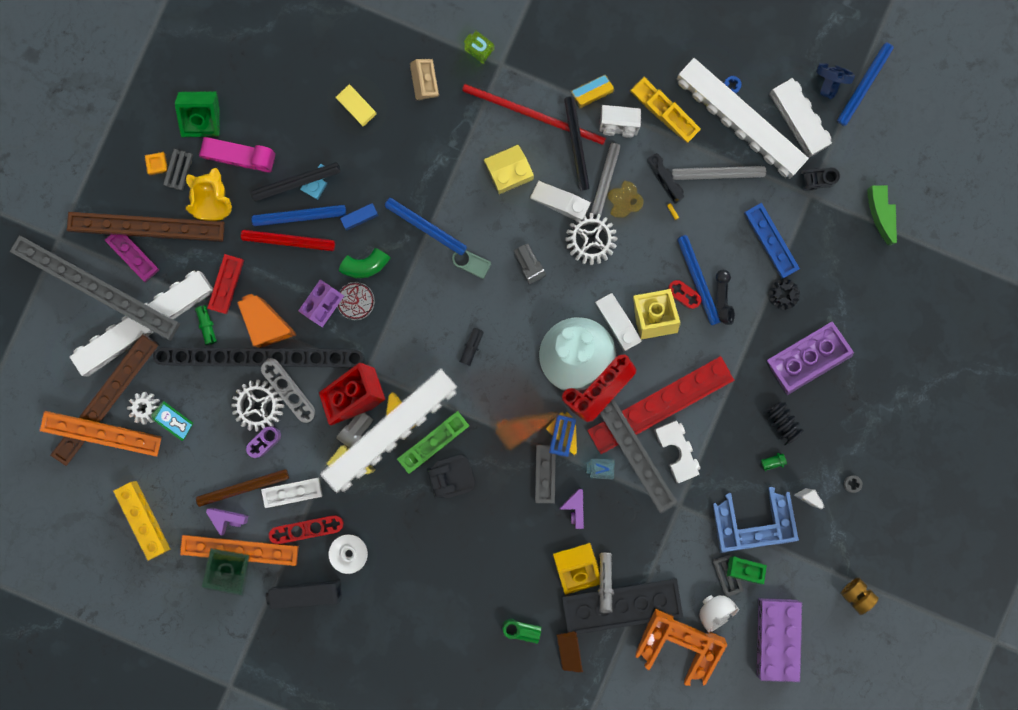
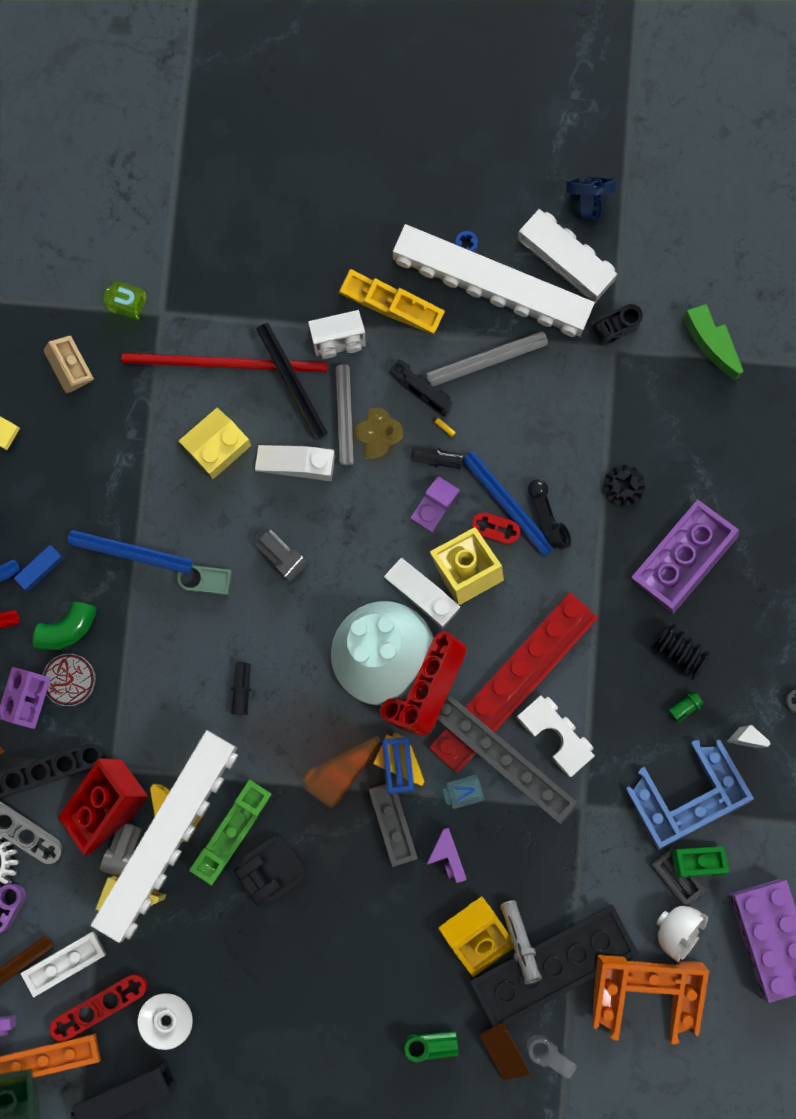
camera: 20 degrees left, 5 degrees down
white gear [566,213,617,265] -> none
yellow slope [571,75,614,108] -> none
blue plate [744,203,800,279] -> none
blue axle [837,43,894,126] -> none
none -> medium lavender slope [410,476,460,533]
none -> black axle [411,446,463,470]
none -> clear axle [527,1035,577,1079]

